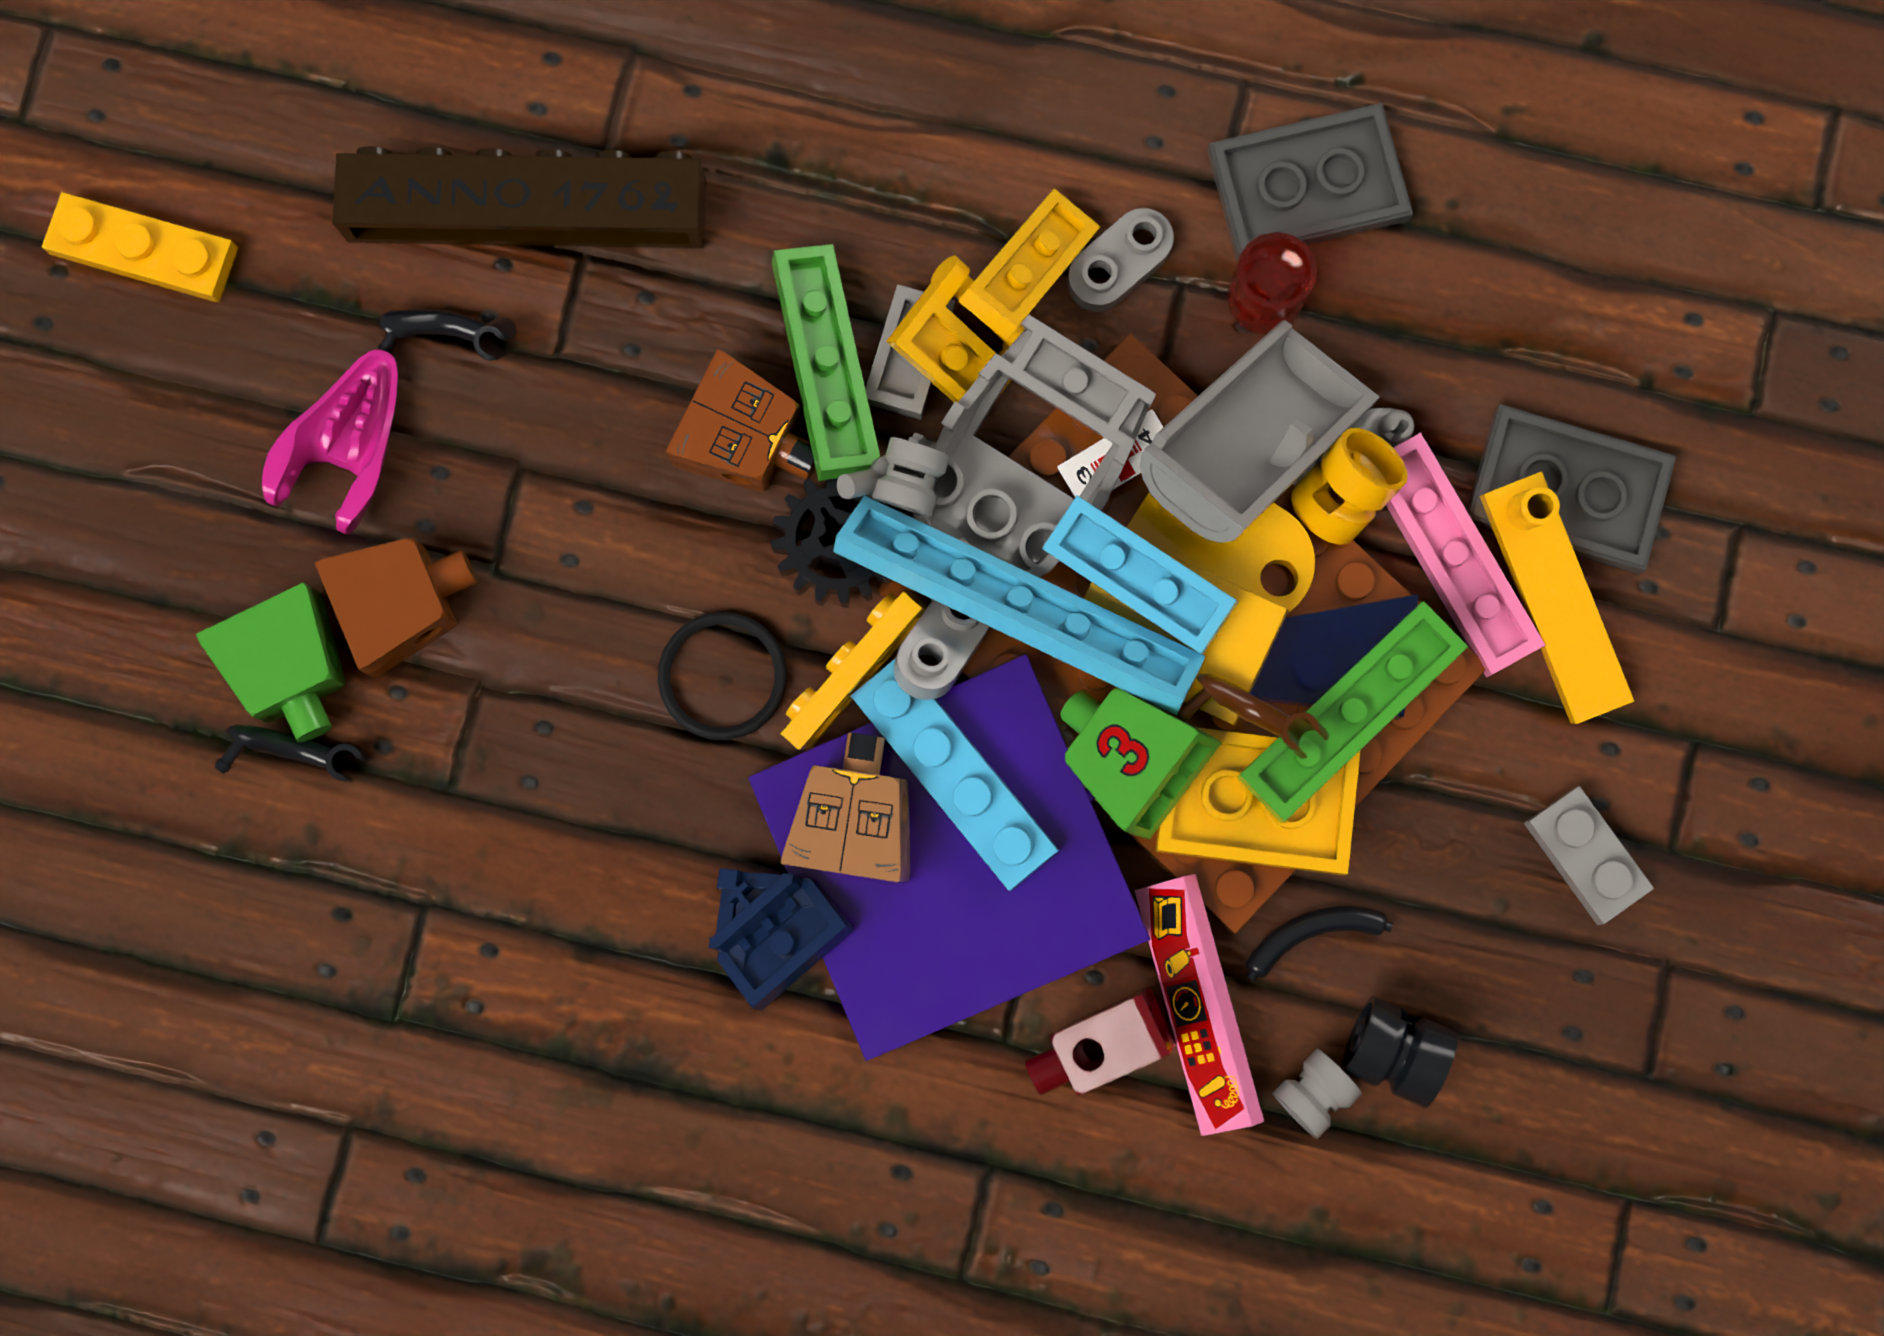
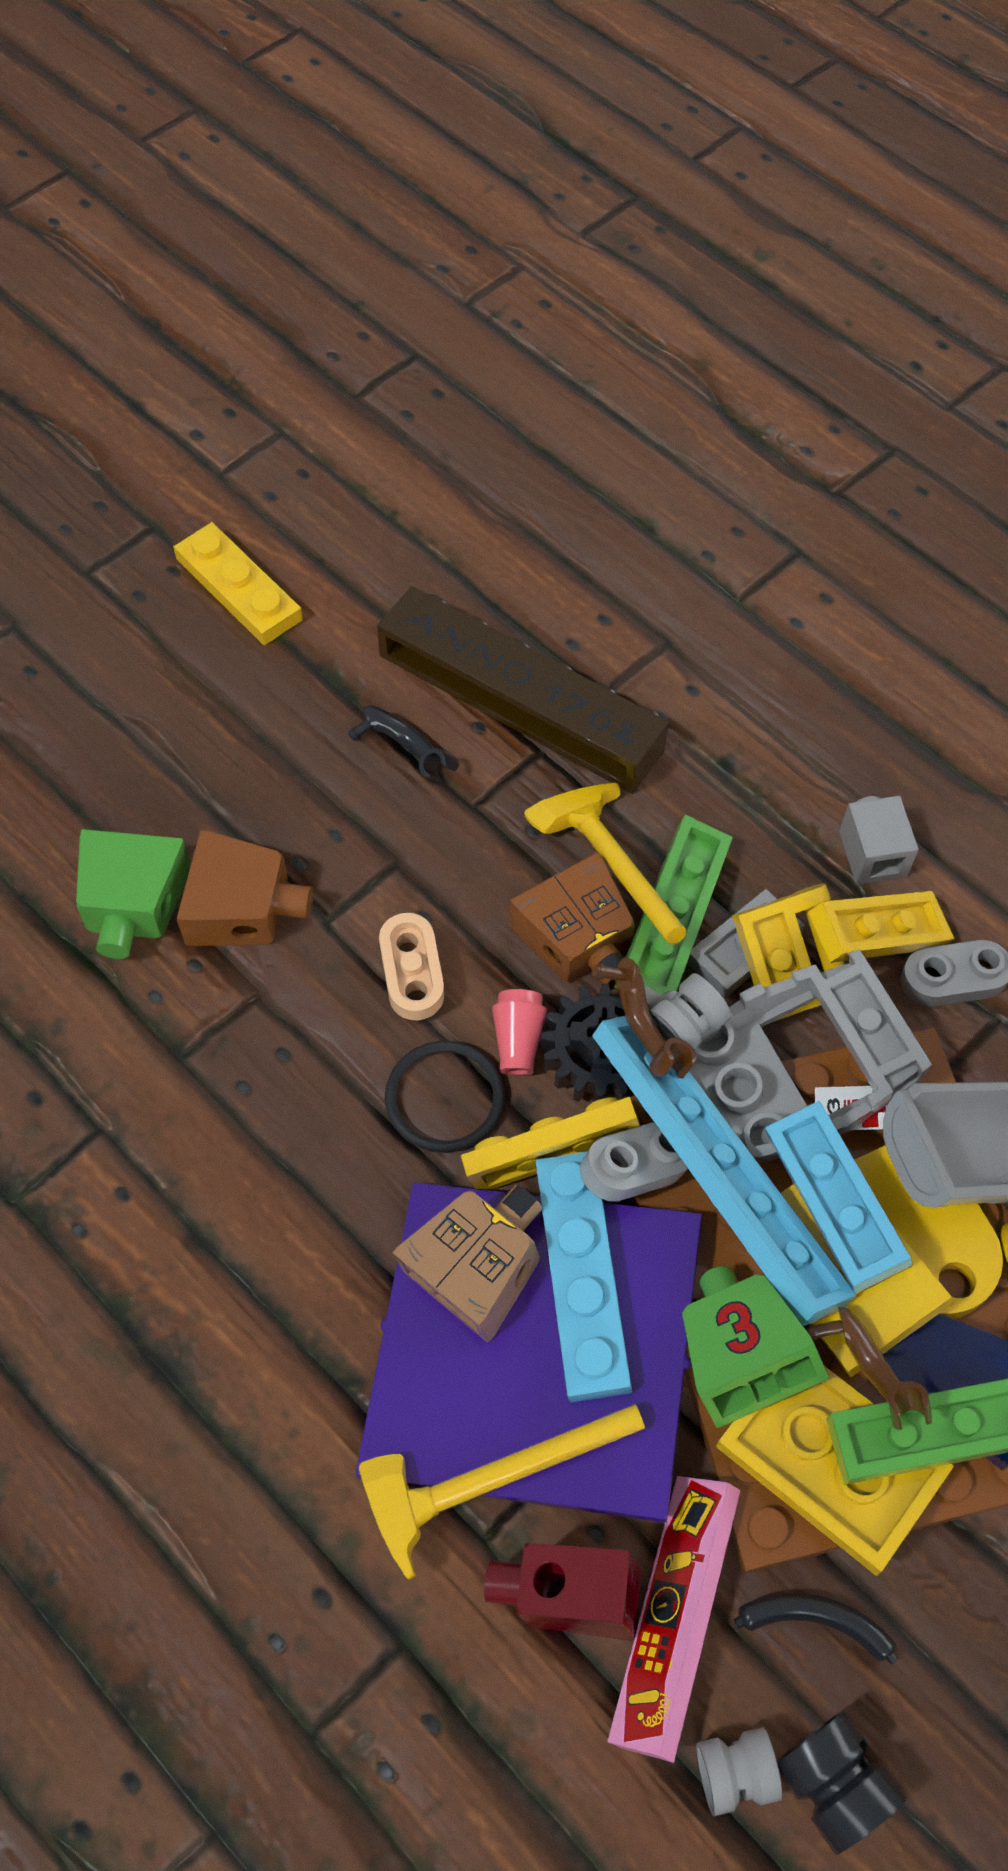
camera: 30 degrees right, 20 degrees down
black piece [214,724,368,783] -> none
dark pink animal [262,349,398,534] -> none
dark blue slope [709,869,855,1011] -> none
none -> yellow piece [359,1404,645,1581]
none -> light nougat plate [379,913,444,1020]
none -> coral cone [492,989,548,1076]
none -> yellow piece [524,783,686,945]
none -> reddish brown piece [592,957,697,1079]
none -> light grey brick [839,796,919,885]

